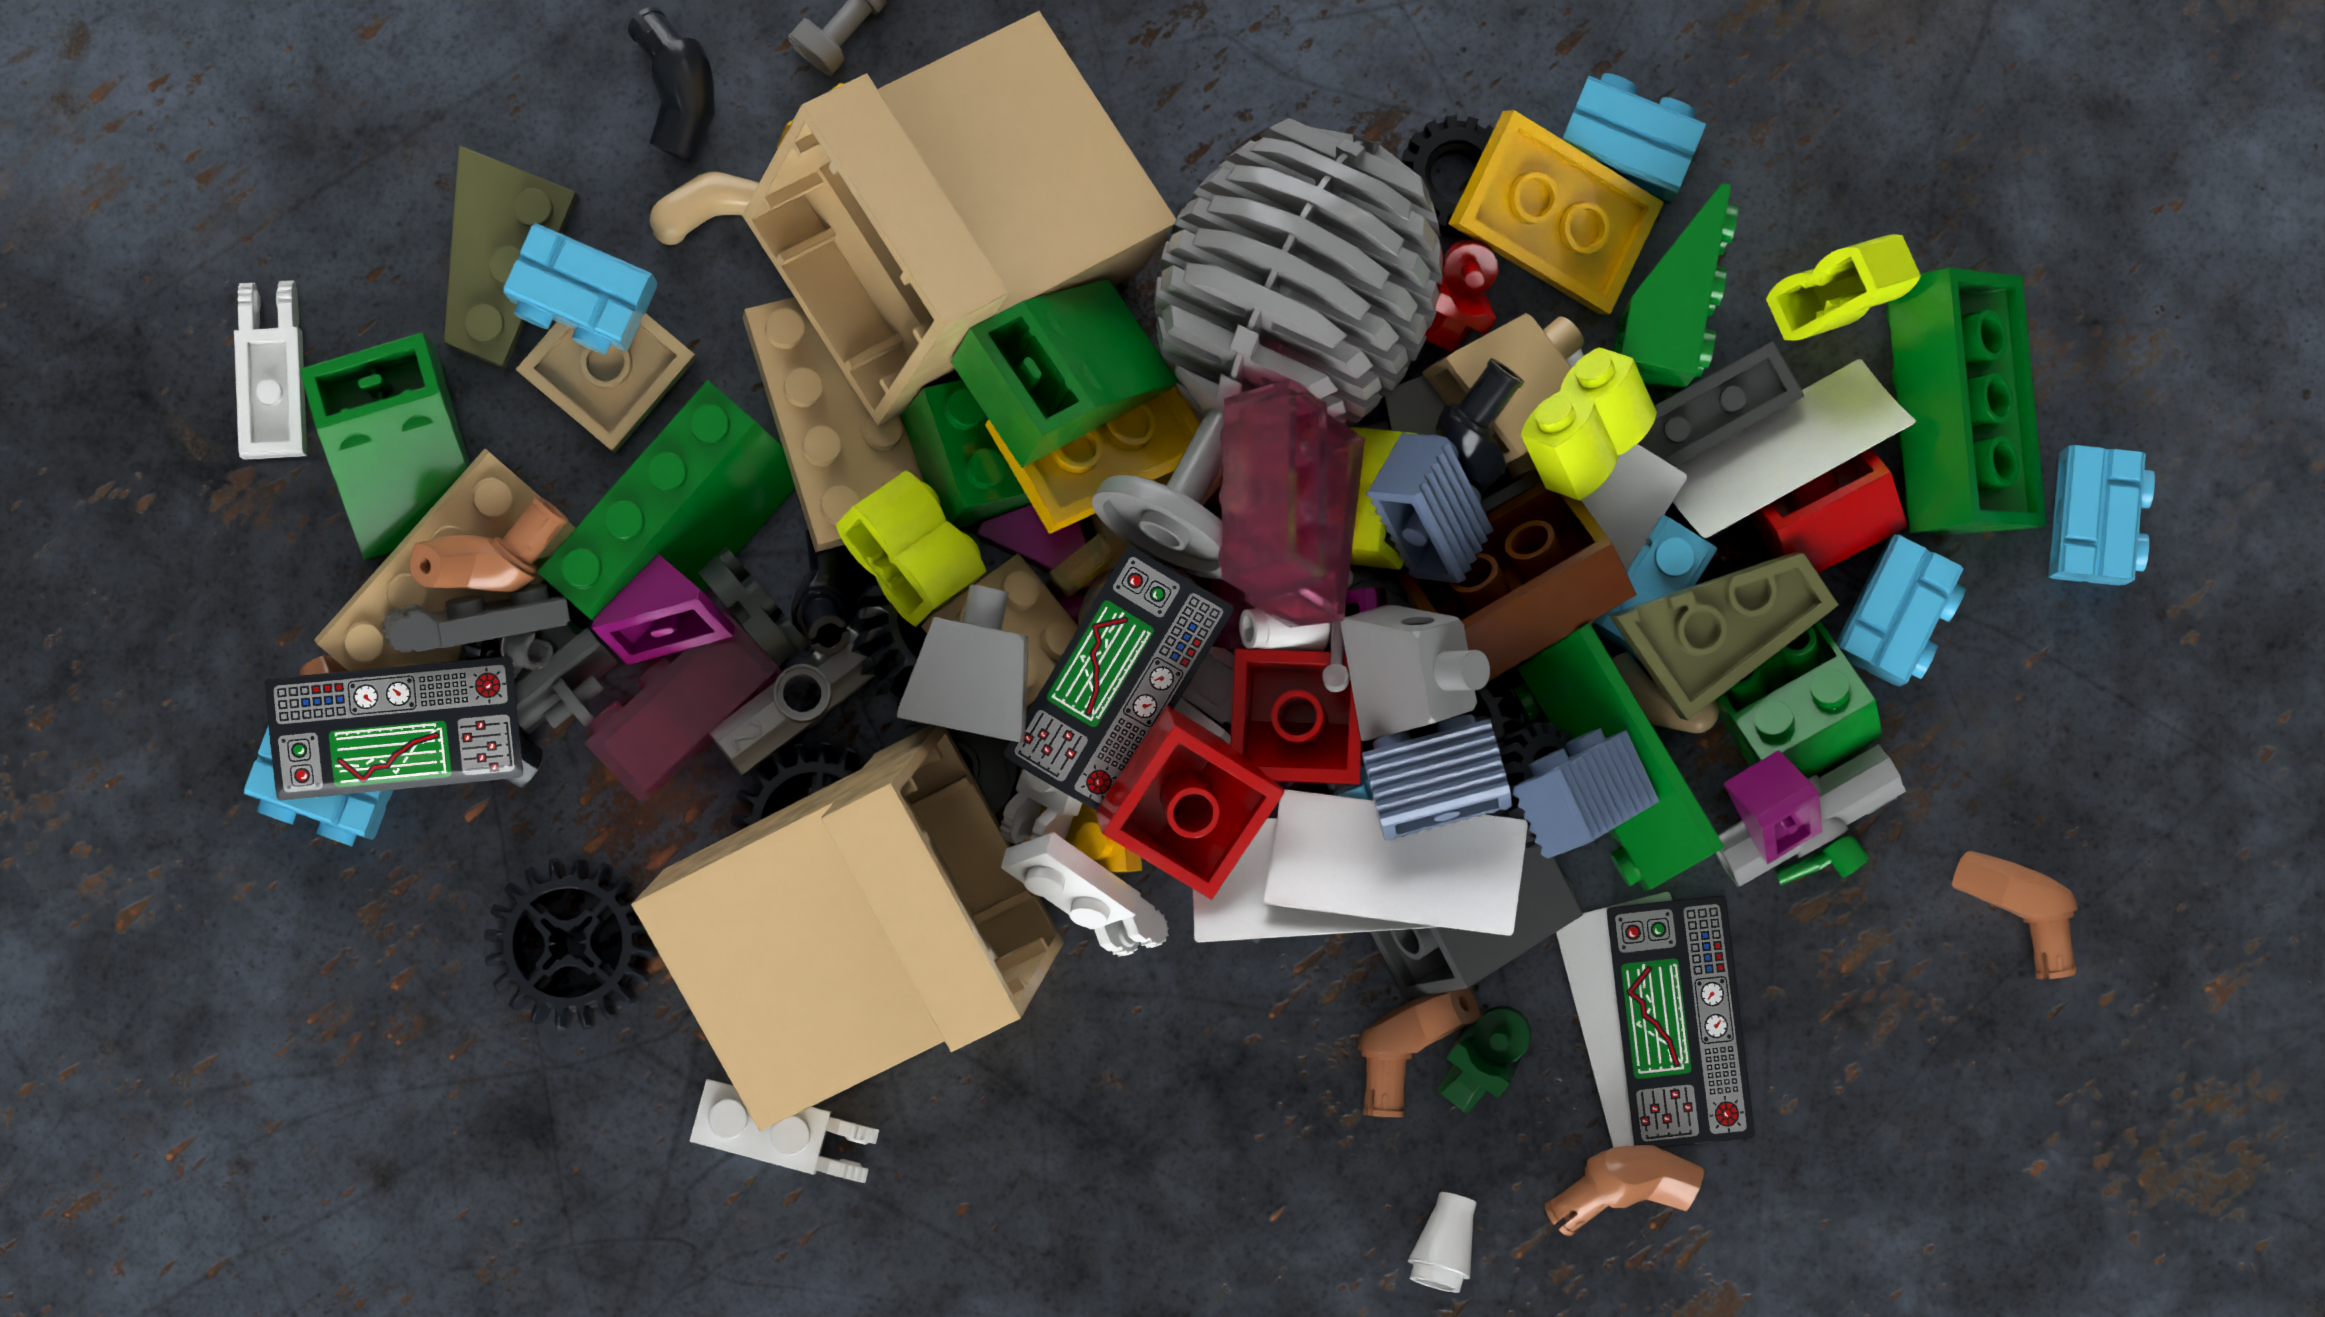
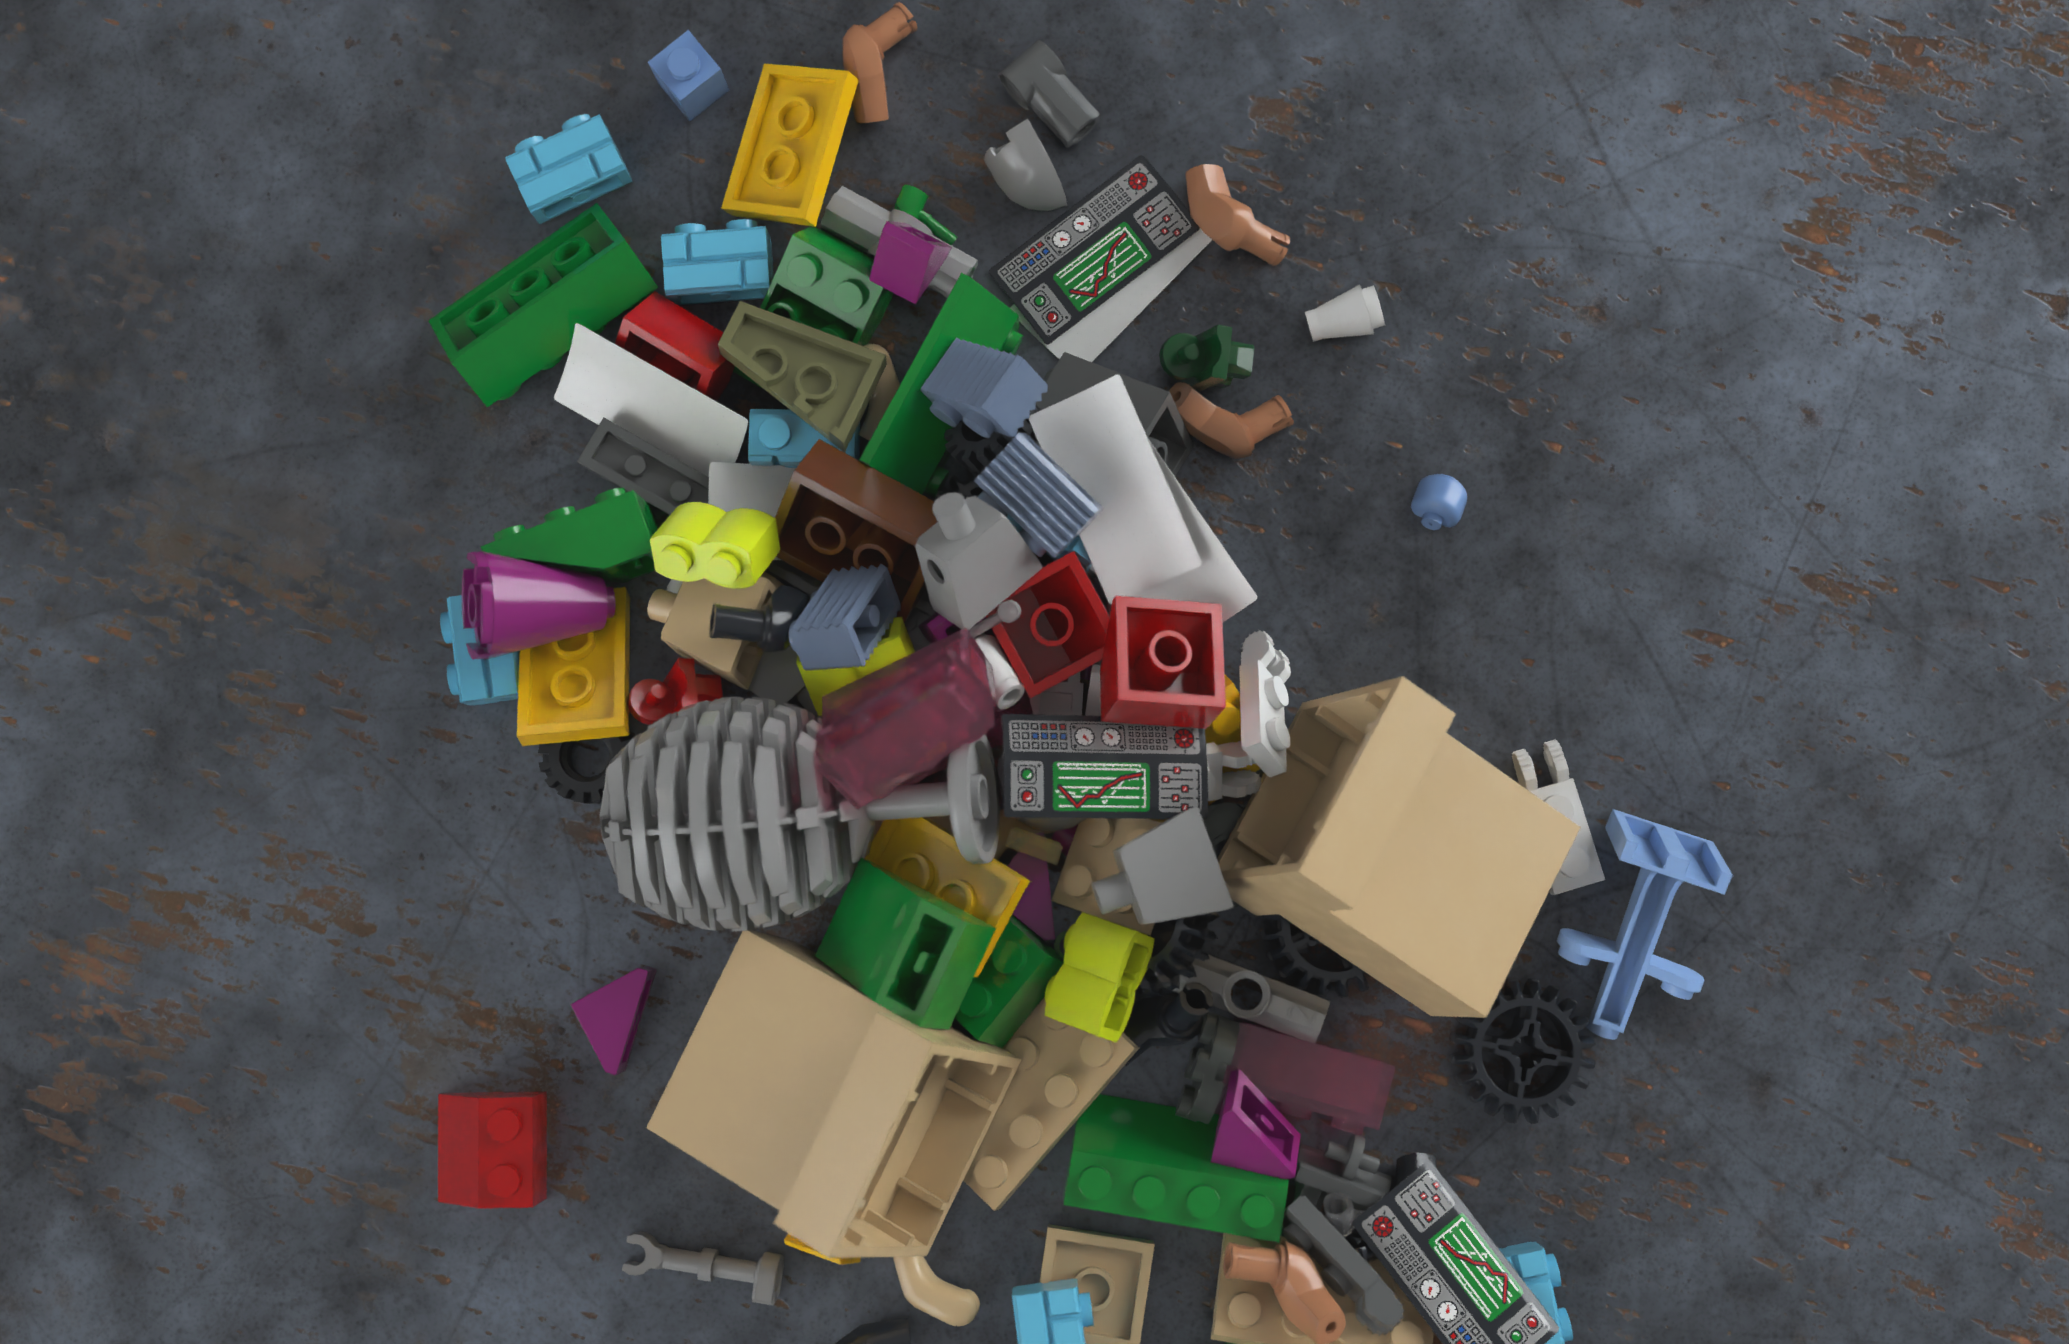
camera: 120 degrees left, 0 degrees up
neon yellow brick [1766,234,1921,341] -> none
none -> magenta cone [461,551,616,660]
none -> magenta slope [570,966,657,1075]
none -> medium blue brick [648,30,729,121]
none -> yellow plate [721,63,859,227]
none -> light grey brick [984,119,1067,211]
none -> dark grey piece [998,40,1100,148]
none -> medium blue piece [1411,474,1467,530]
none -> light blue piece [1557,809,1732,1040]

